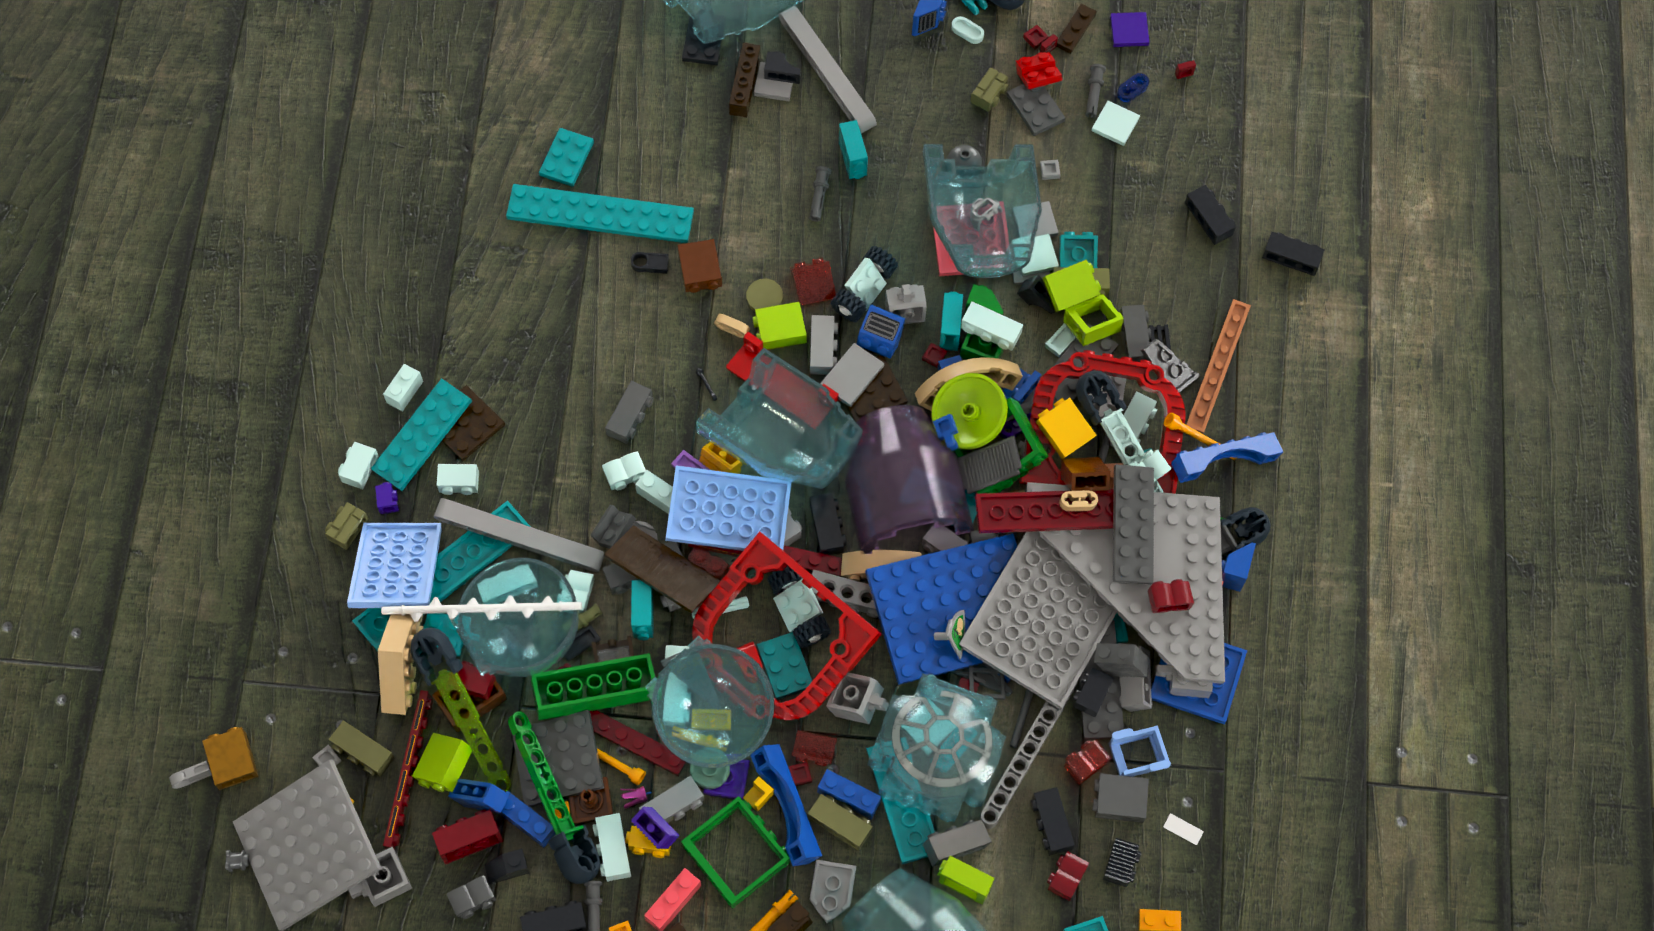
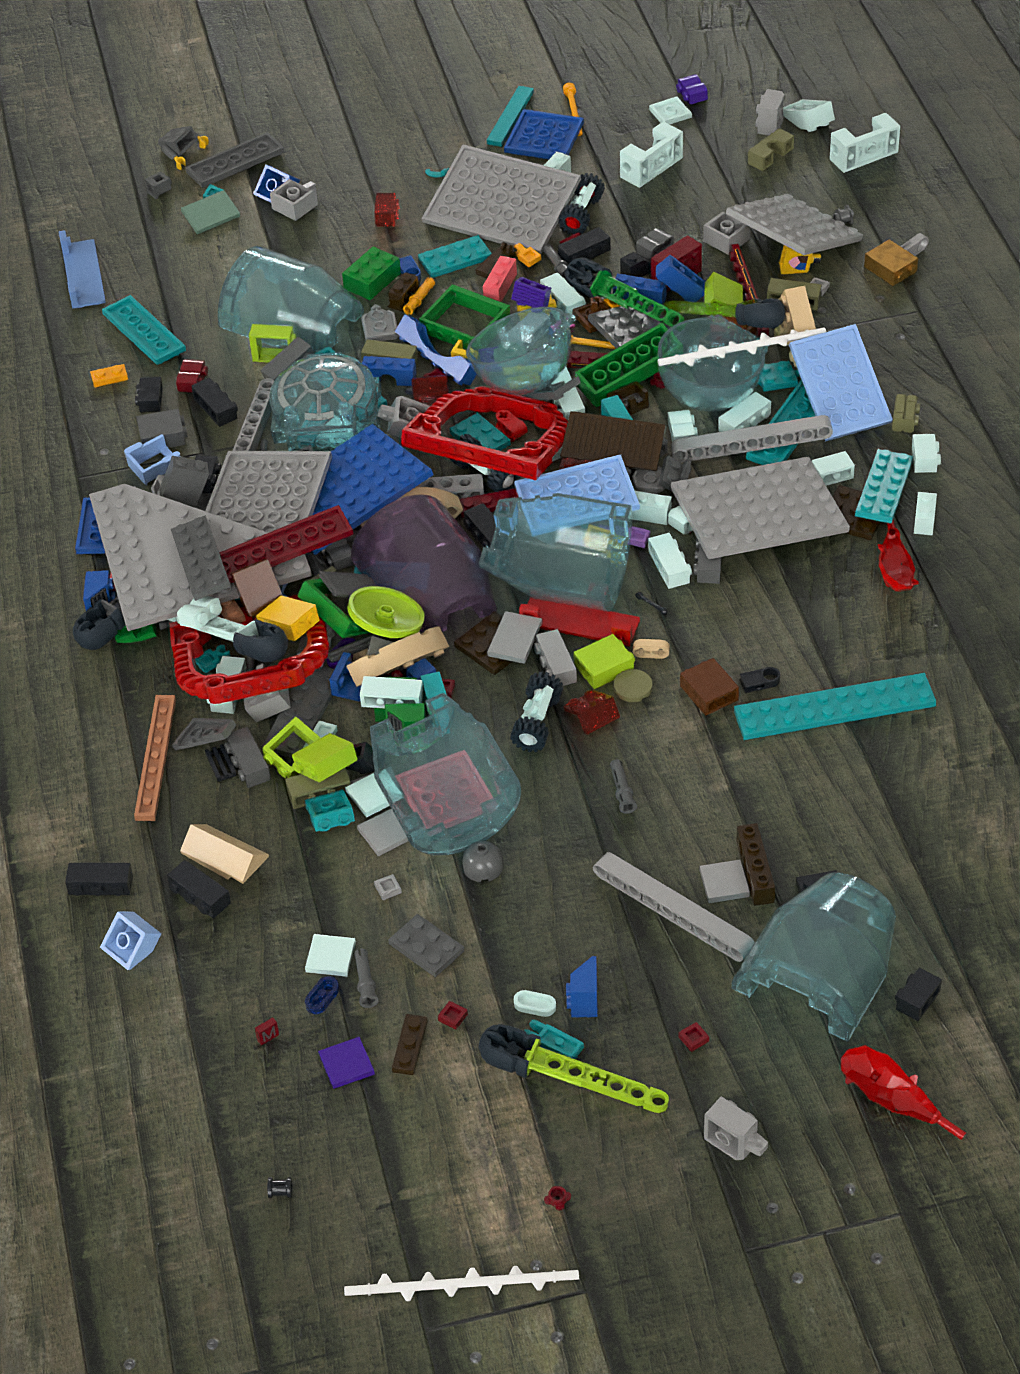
camera: 165 degrees right, 20 degrees down
dark purple brick [375,482,400,514] -> none
teal plate [539,128,594,187] -> none
black tile [557,624,601,661] -> none
olive pin [563,603,603,636] -> none
black arch [764,51,801,84] -> none
teal brick [839,120,868,179] -> none
blue slope [856,305,905,359] -> none
light grey hinge [885,284,927,324] -> none
blue plate [933,414,959,451] -> none
light grey shield [934,610,965,659] -> none
light grey helmet [970,198,1003,231] -> none
olive brick [971,68,1009,112] -> none
red plate [1016,52,1062,90] -> none
dark red tile [1040,34,1058,53] -> none
tan beam [1059,490,1098,511] -> none
clear red brick [1064,739,1112,785] -> none
dark red brick [1147,579,1194,613] -> none
white sticker [1163,813,1204,845] -> none
light orange piece [1164,413,1237,460] -> none
arch [1171,432,1283,483] -> none
none -> light blue slope [100,911,161,970]
none -> tan slope [180,824,269,884]
none -> light aqua brick [648,533,692,589]
none -> light grey plate [671,456,850,559]
none -> red piece [877,519,919,592]

